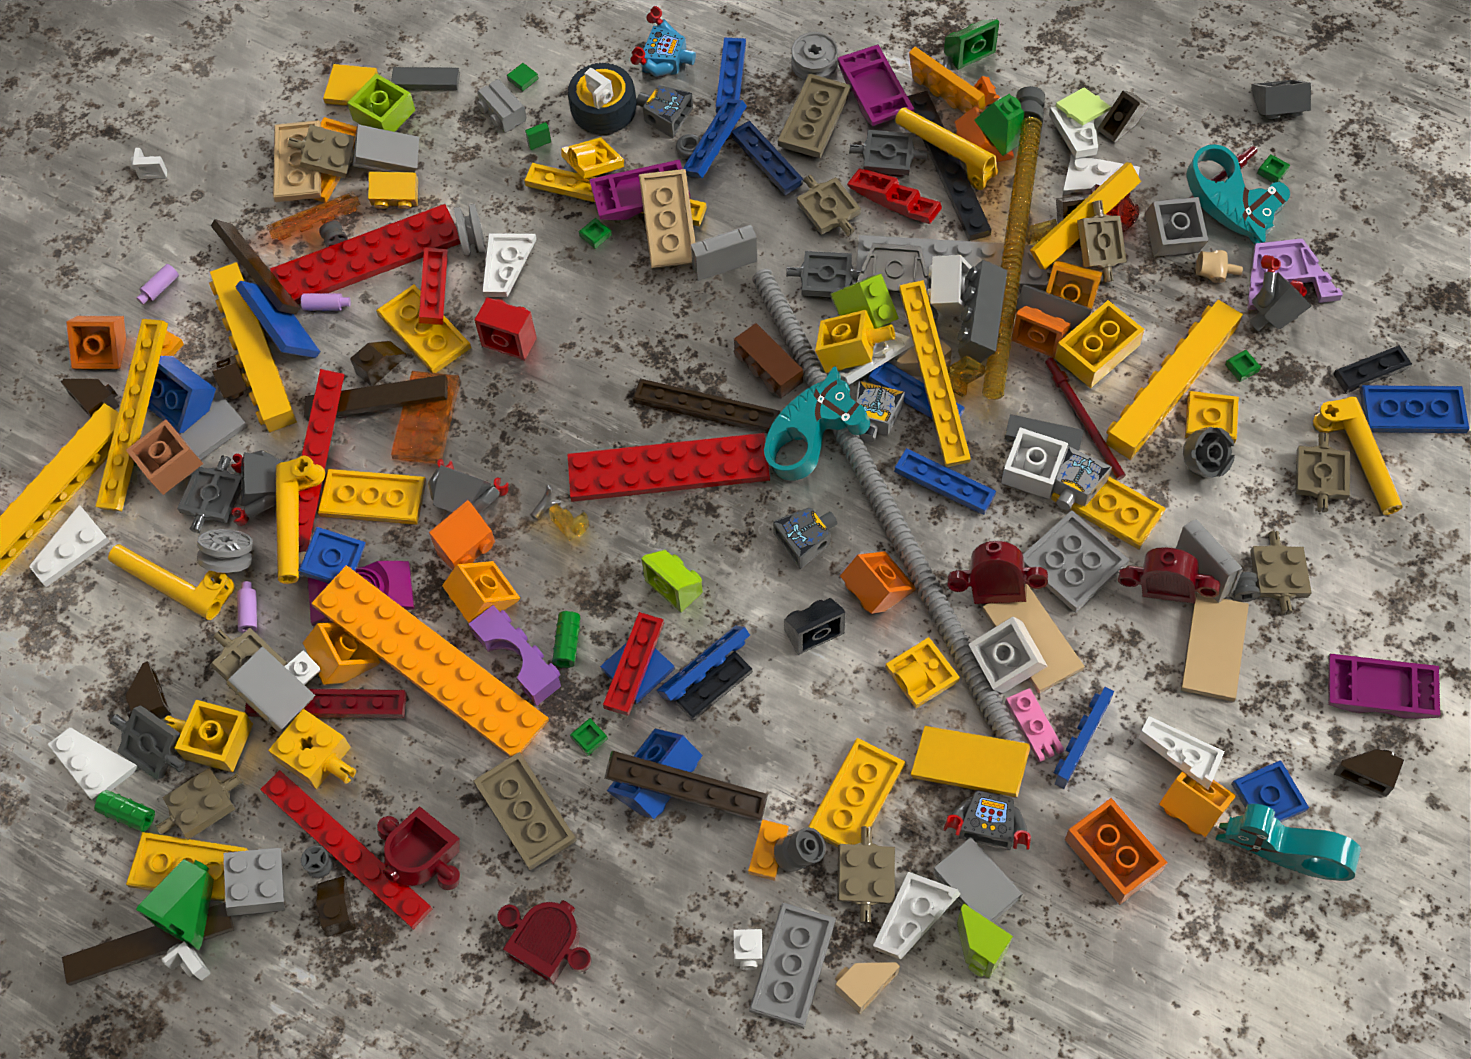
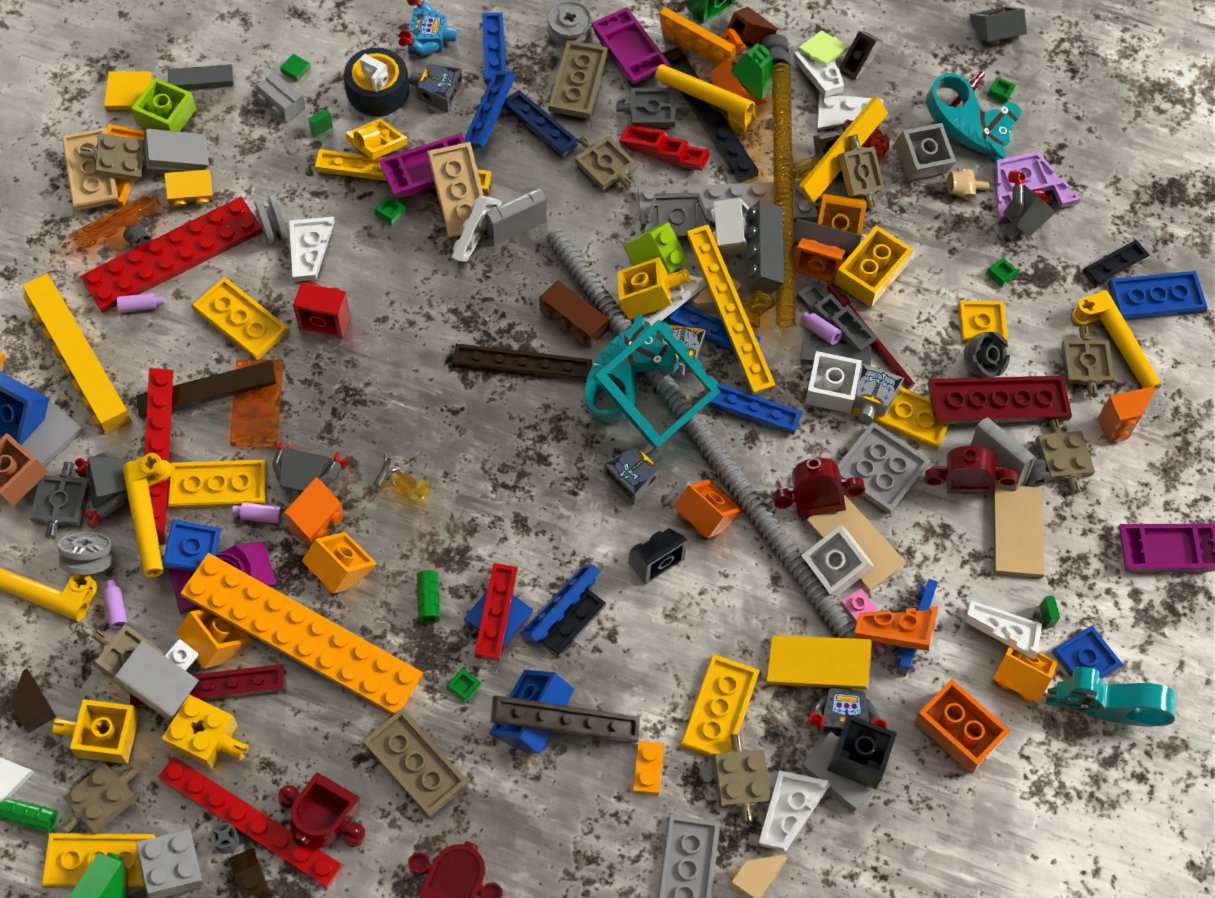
camera: 15 degrees left, 0 degrees up
dark grey plate [110,706,186,780] -> none
dark brown tile [211,219,300,314] -> none
dark brown slope [212,355,247,399] -> none
blue tile [235,281,321,358] -> none
dark brown slope [350,341,407,386] -> none
red plate [419,247,448,325] -> none
medium lavender arch [469,605,561,706] -> none
red plate [567,433,770,502] -> none
lime slope [641,550,703,613] -> none
dark grey piece [676,134,701,159] -> none
white bracket [734,929,763,970] -> none
dark grey wheel [774,827,825,872] -> none
dark grey plate [786,251,861,297] -> none
yellow plate [885,637,960,708] -> none
lime slope [957,904,1013,978] -> none
yellow brick [1106,299,1243,460] -> none
dark brown slope [1334,748,1404,797] -> none
none -> lavender cylinder [232,502,282,524]
none -> white wing [452,195,501,261]
none -> teal window [592,320,721,448]
none -> reddish brown slope [727,7,779,45]
none -> dark grey slope [796,281,878,352]
none -> lavender cylinder [801,312,842,345]
none -> black slope [827,714,897,789]
none -> orange wing [854,606,938,651]
none -> dark red plate [927,376,1072,424]
none -> green tile [1040,595,1060,628]
none -> orange slope [1098,386,1155,442]

